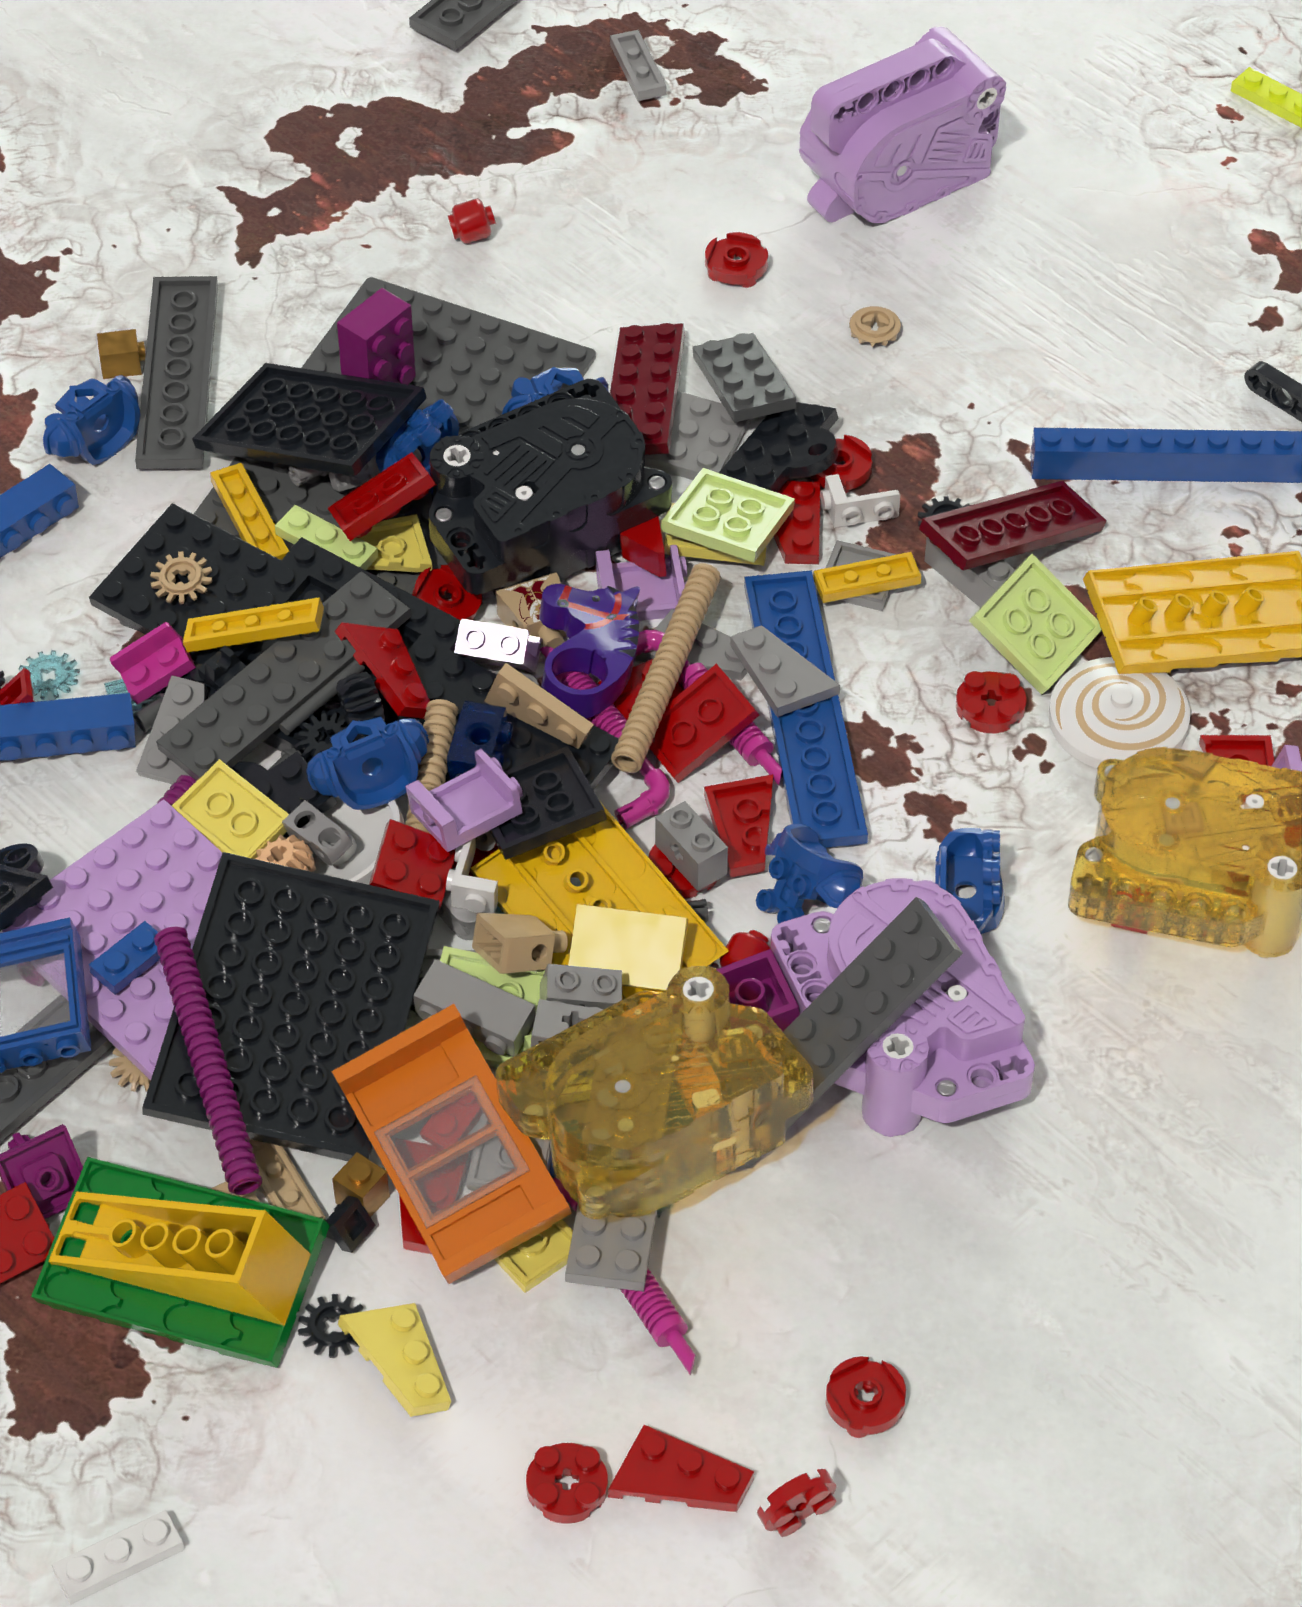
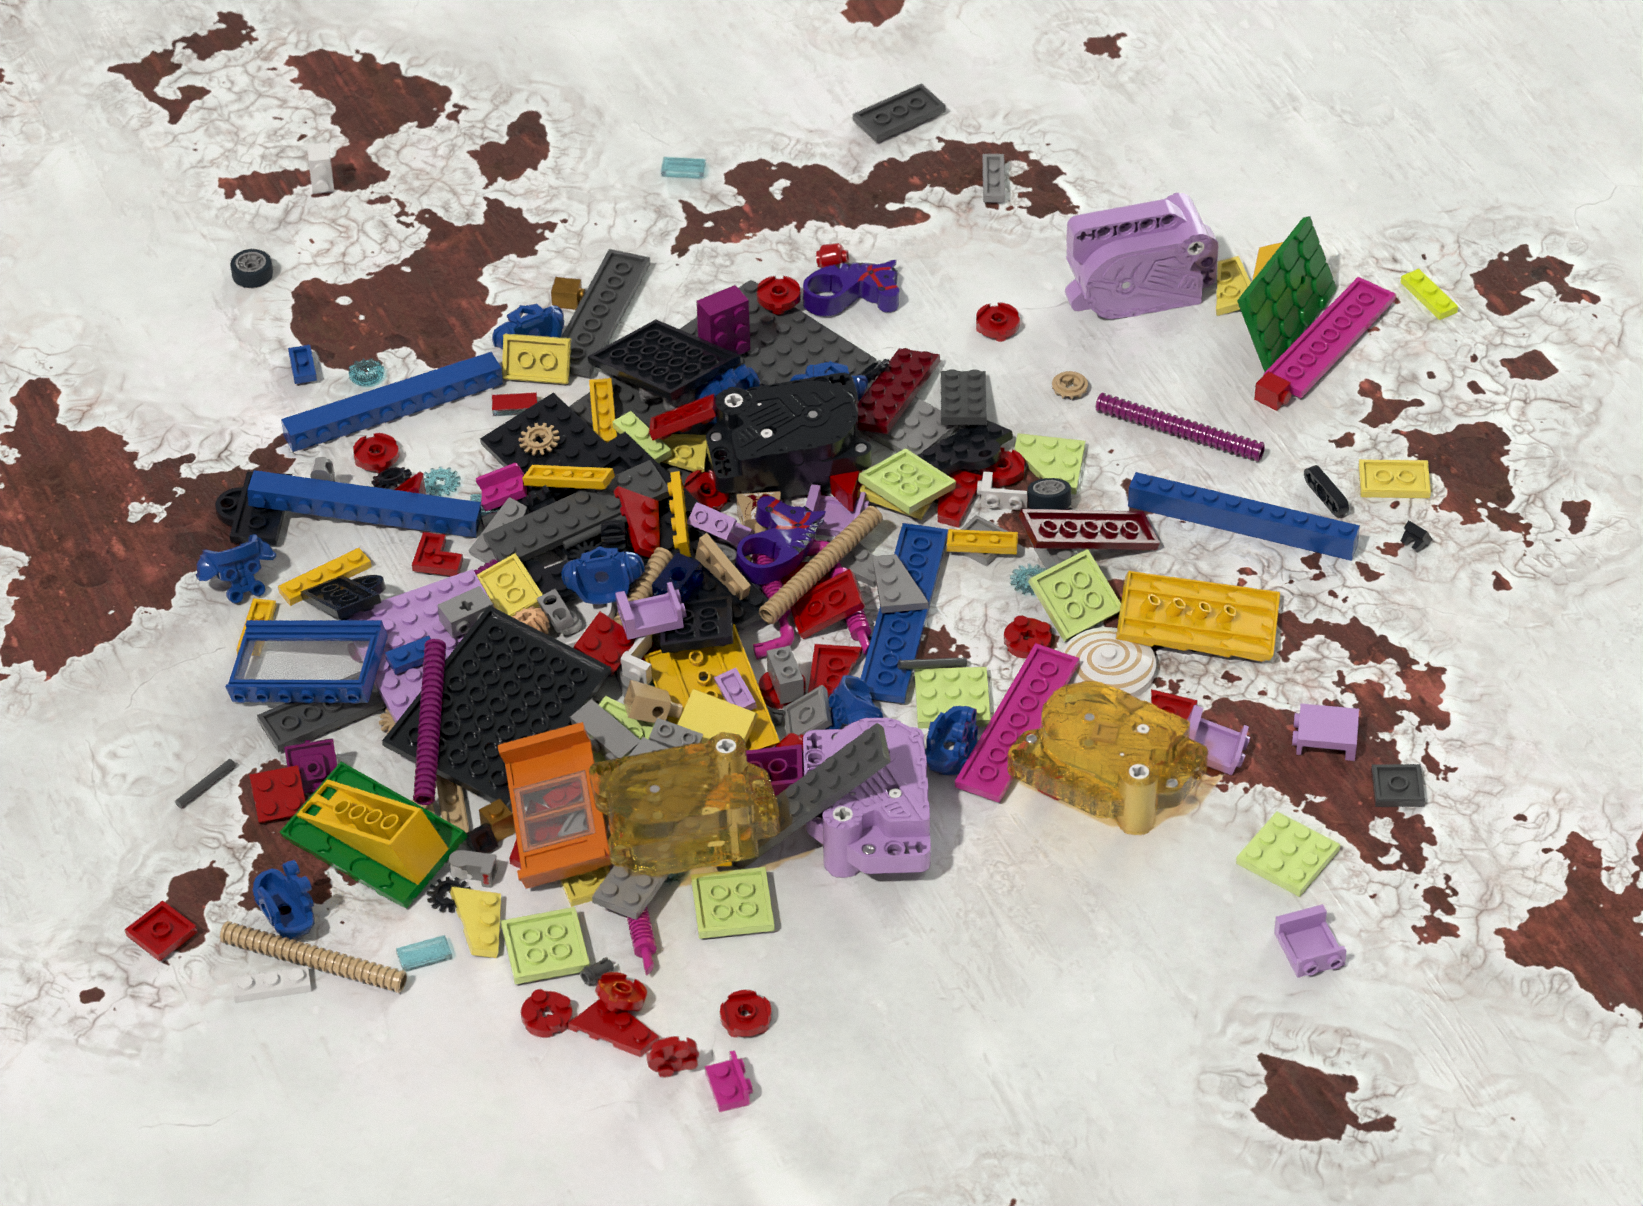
camera: 20 degrees right, 5 degrees down
none -> tan piece [220,921,407,993]
none -> blue piece [253,860,315,940]
none -> clear light blue tile [396,935,452,972]
none -> red plate [412,532,463,576]
none -> light grey brick [437,586,494,638]
none -> light grey leg [449,850,498,888]
none -> red tile [492,392,537,416]
none -> yellowish green plate [501,907,590,984]
none -> light yellow tile [502,334,571,384]
none -> dark grey pin [580,957,614,985]
none -> red plate [595,972,647,1012]
none -> clear light blue tile [661,157,706,179]
none -> yellow plate [667,471,691,558]
none -> yellowish green plate [691,867,774,939]
none -> dark pink bracket [705,1050,753,1113]
none -> lavender plate [714,668,757,710]
none -> red plate [757,276,801,315]
none -> light grey tile [783,685,832,735]
none -> dark purple animal [802,260,900,316]
none -> black gear [860,359,889,383]
none -> dark grey piece [897,657,967,670]
none -> yellowish green plate [915,667,991,729]
none -> dark pink plate [955,643,1079,803]
none -> clear light blue gear [1010,563,1047,595]
none -> yellowish green plate [1014,433,1085,495]
none -> black wheel [1027,478,1071,510]
none -> magenta piece [1095,392,1265,462]
none -> light yellow wing [1216,256,1251,316]
none -> green piece [1237,216,1337,373]
none -> red brick [1254,371,1291,411]
none -> dark pink plate [1263,277,1396,398]

